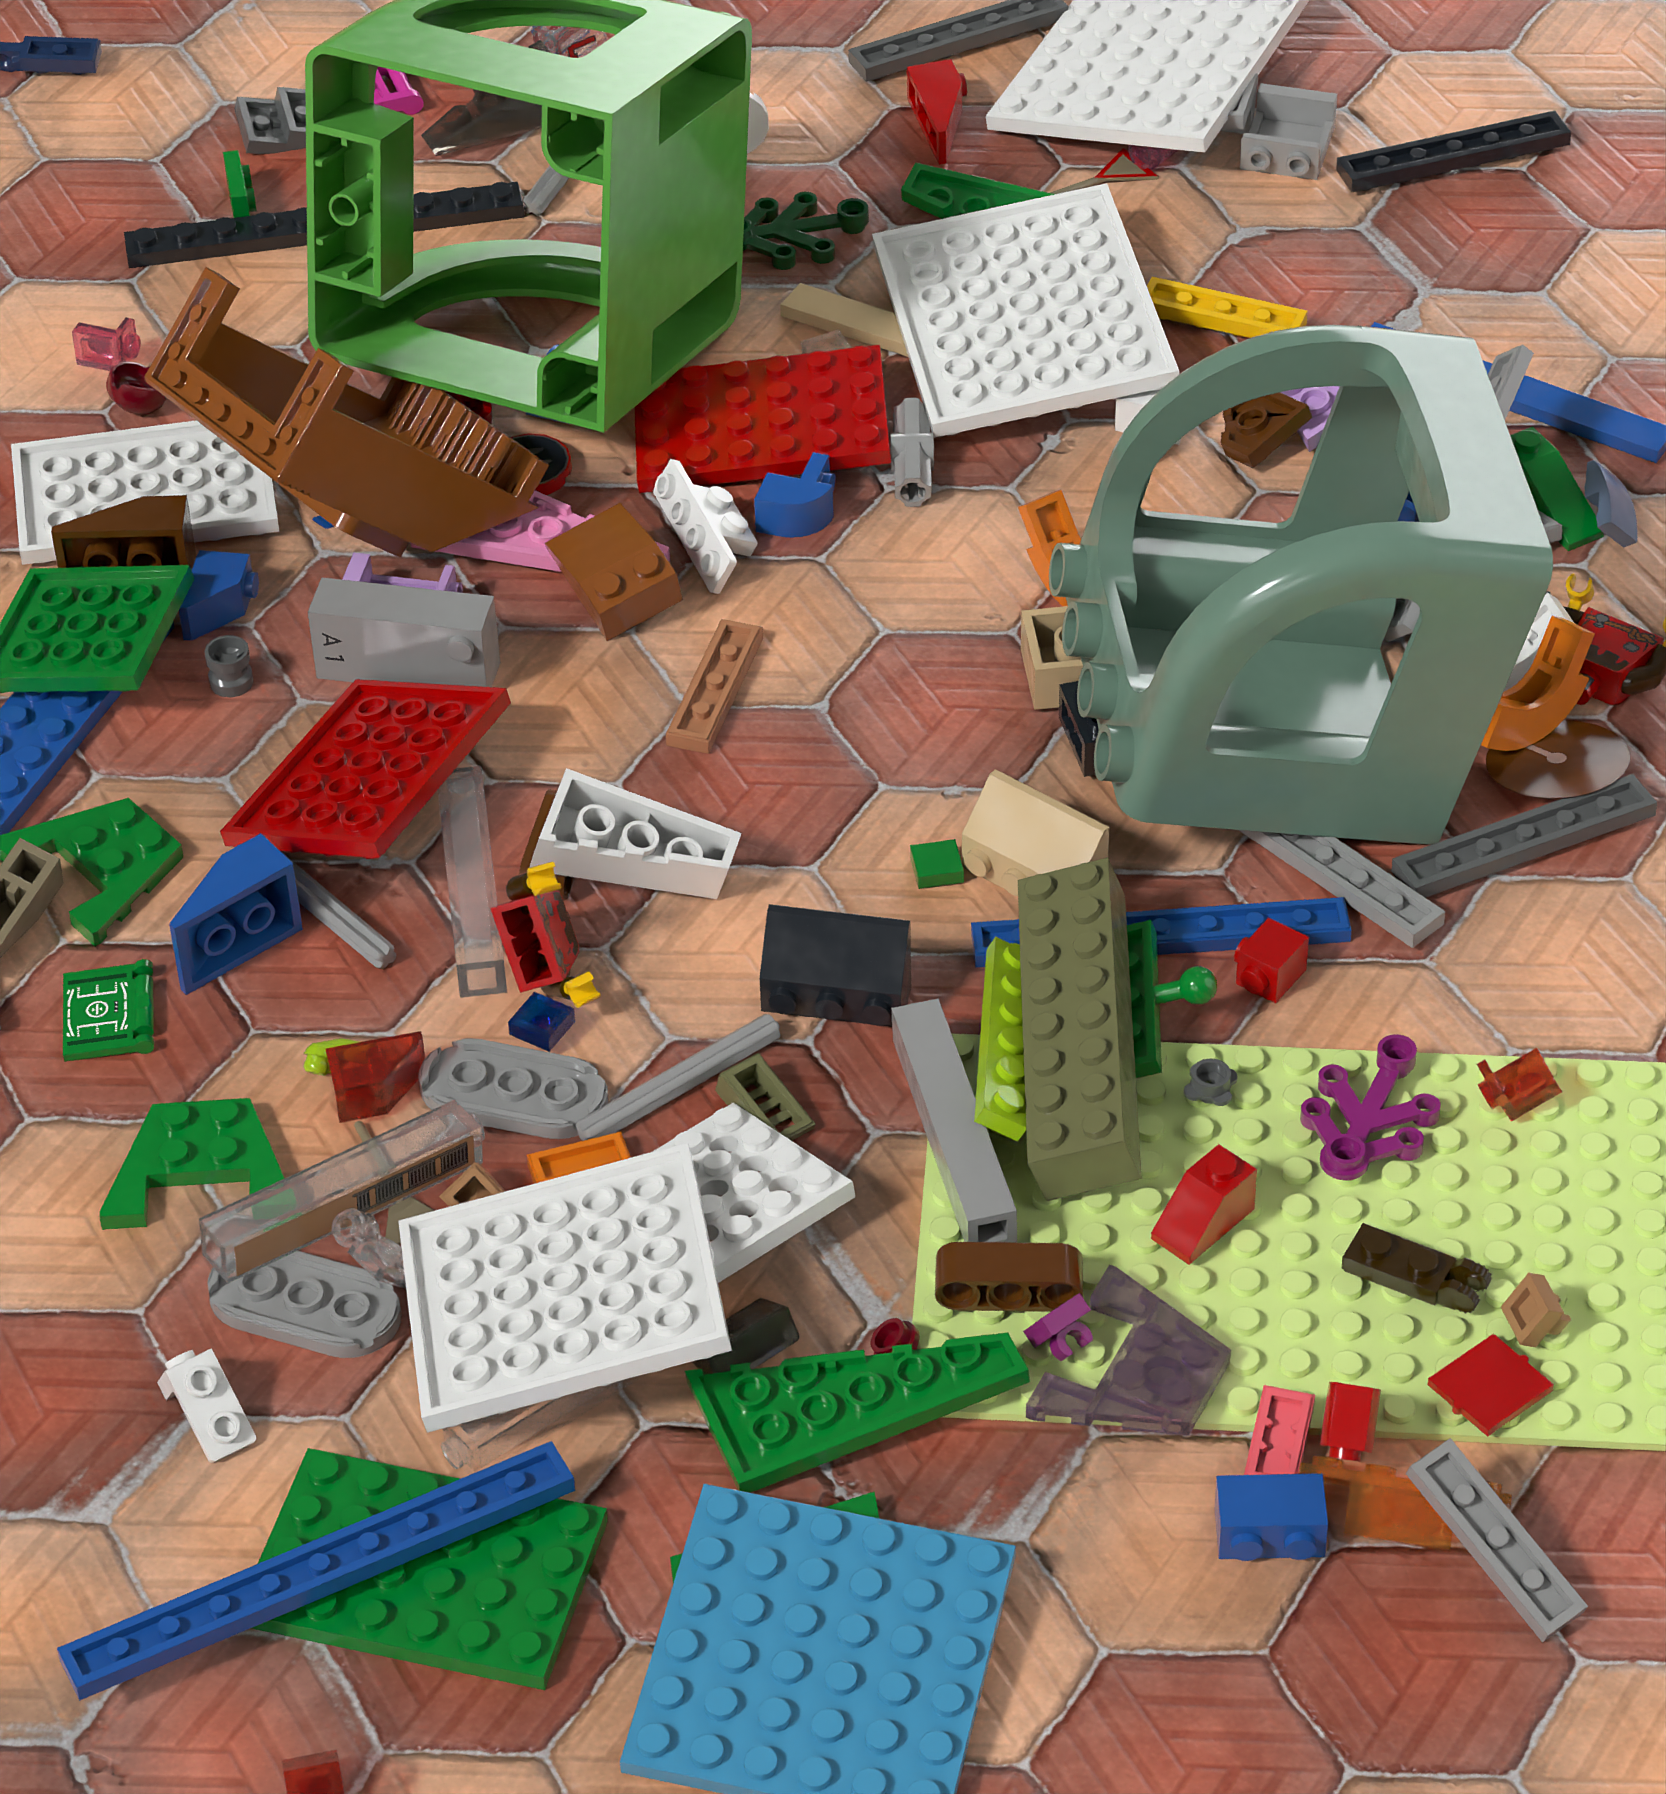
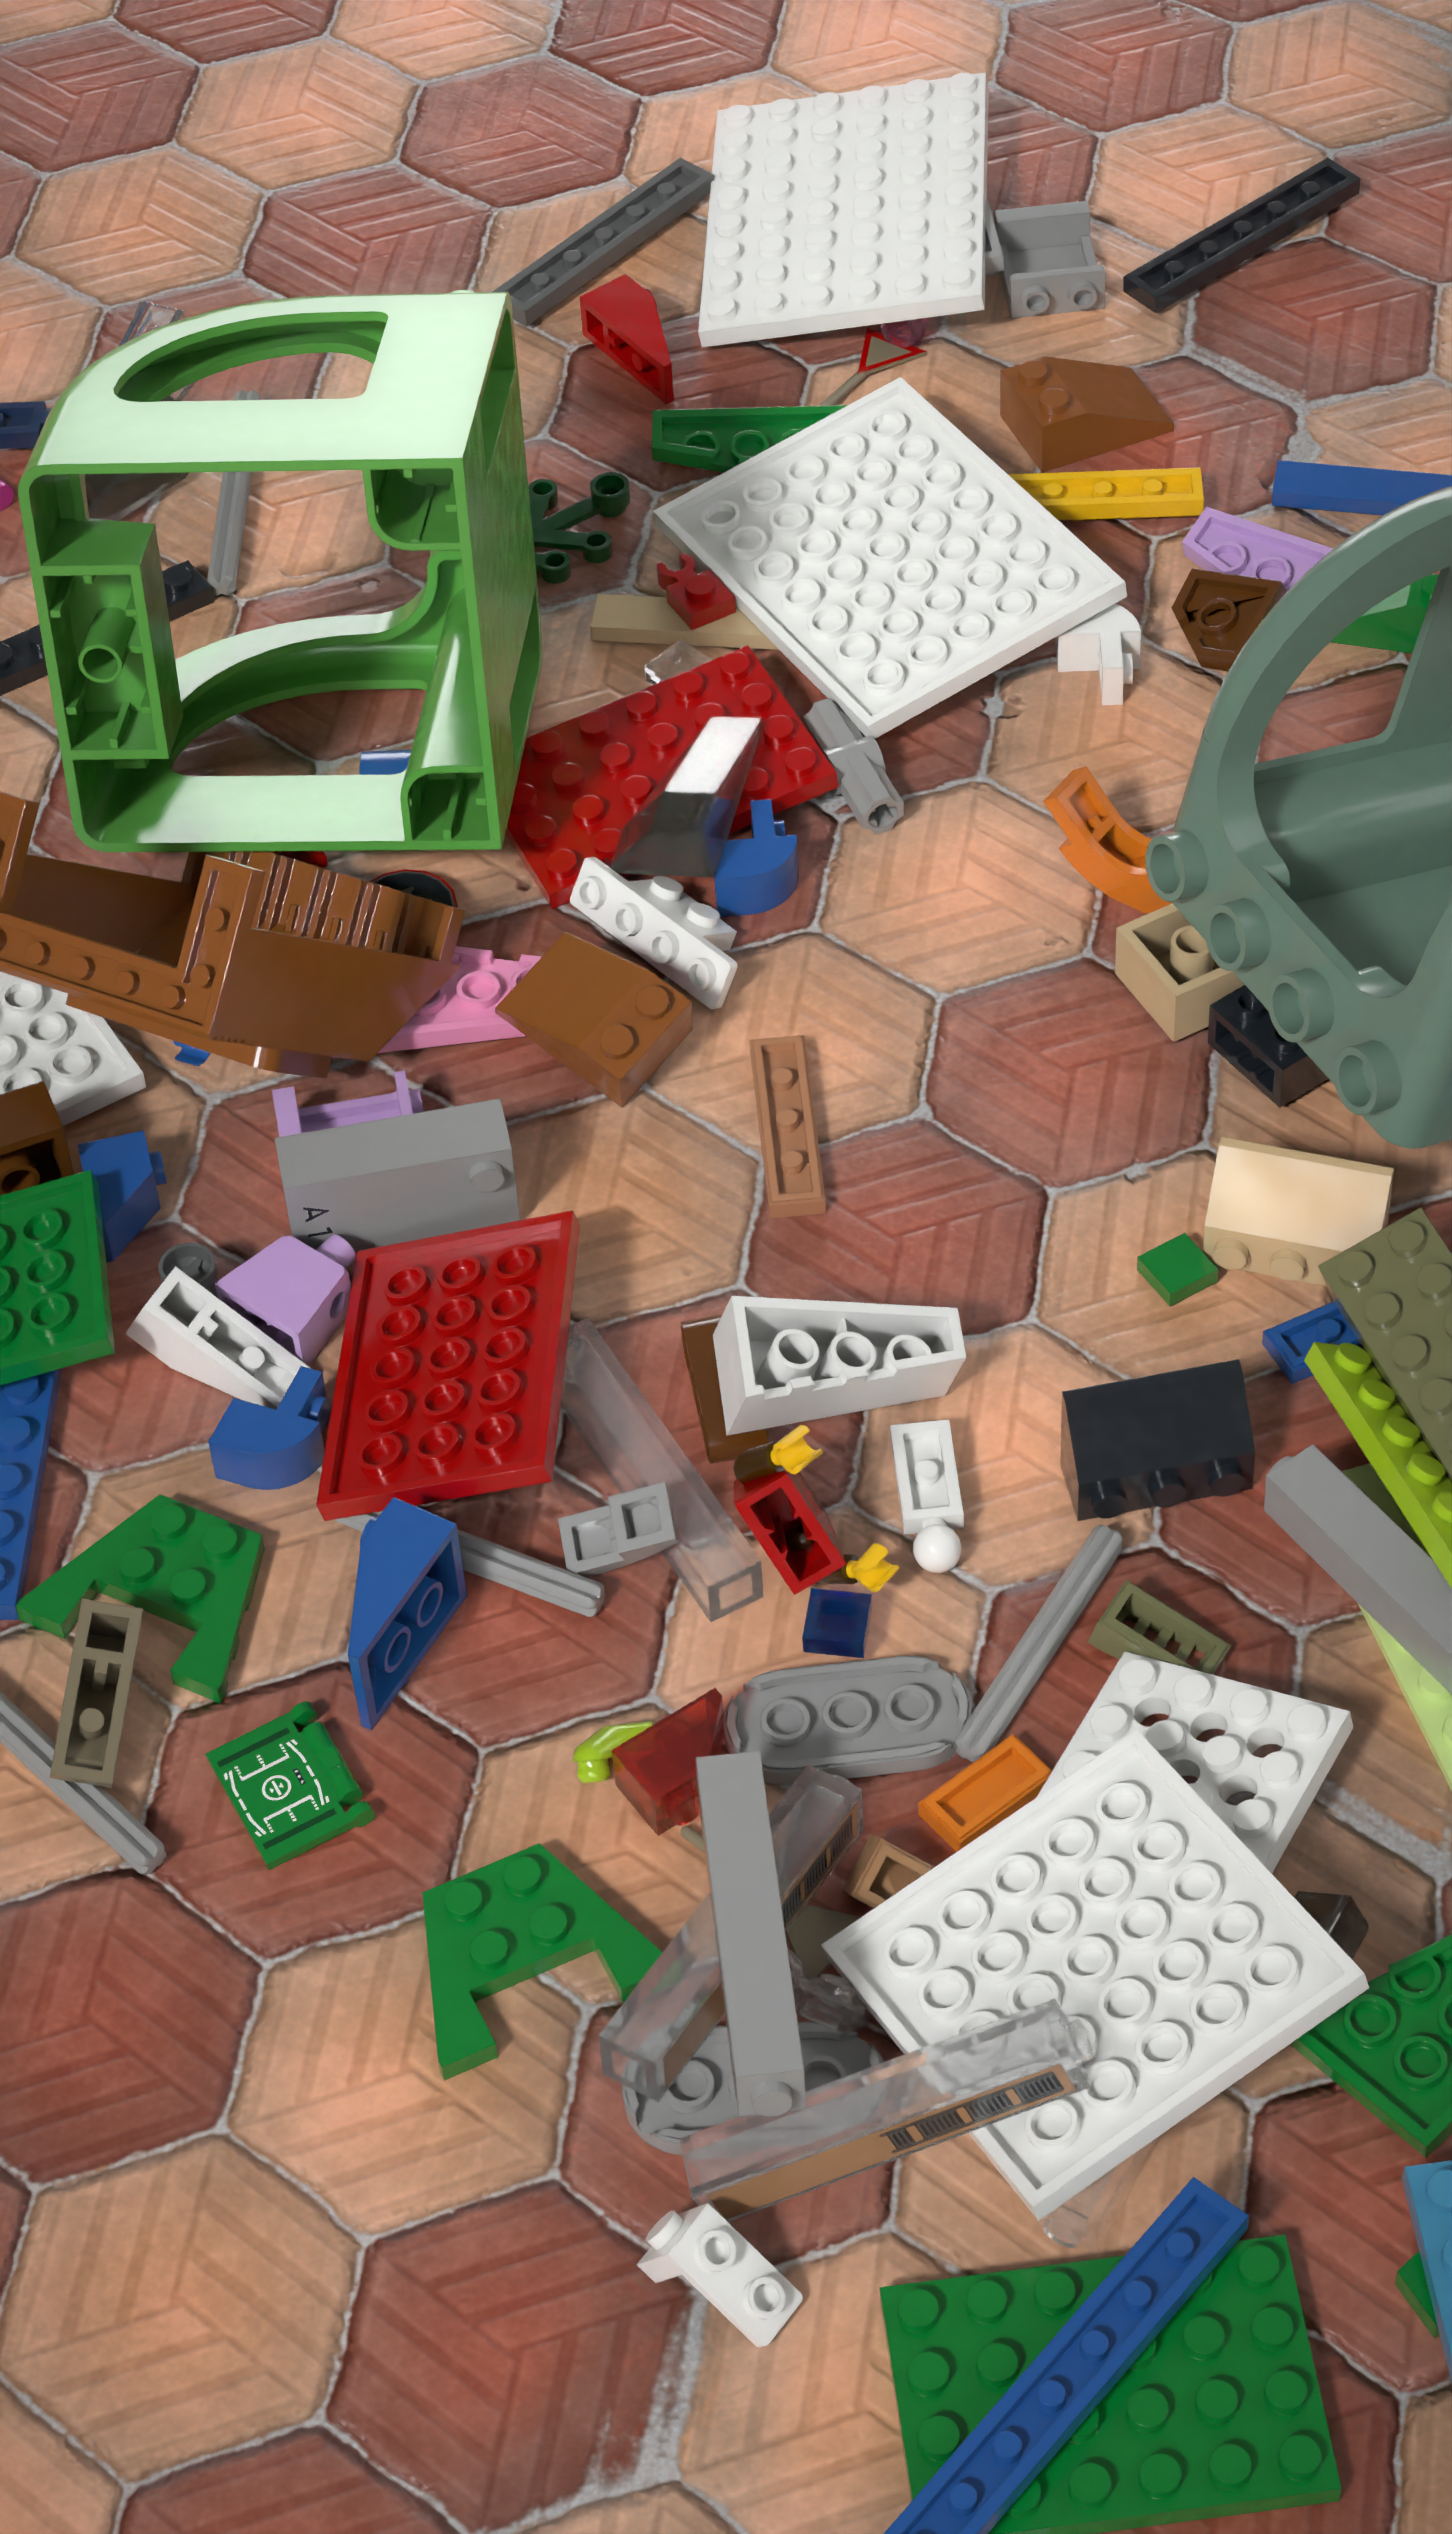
camera: 20 degrees left, 5 degrees up
none -> white slope [125,1266,311,1410]
none -> blue brick [208,1366,332,1490]
none -> lavender torso [215,1234,356,1366]
none -> light grey slope [558,1482,679,1578]
none -> clear smoke wedge [610,717,763,877]
none -> red plate [657,553,736,630]
none -> clear brick [680,1998,1093,2222]
none -> light grey brick [696,1751,806,2117]
none -> white plate [890,1419,964,1573]
none -> dark orange slope [1000,356,1174,473]

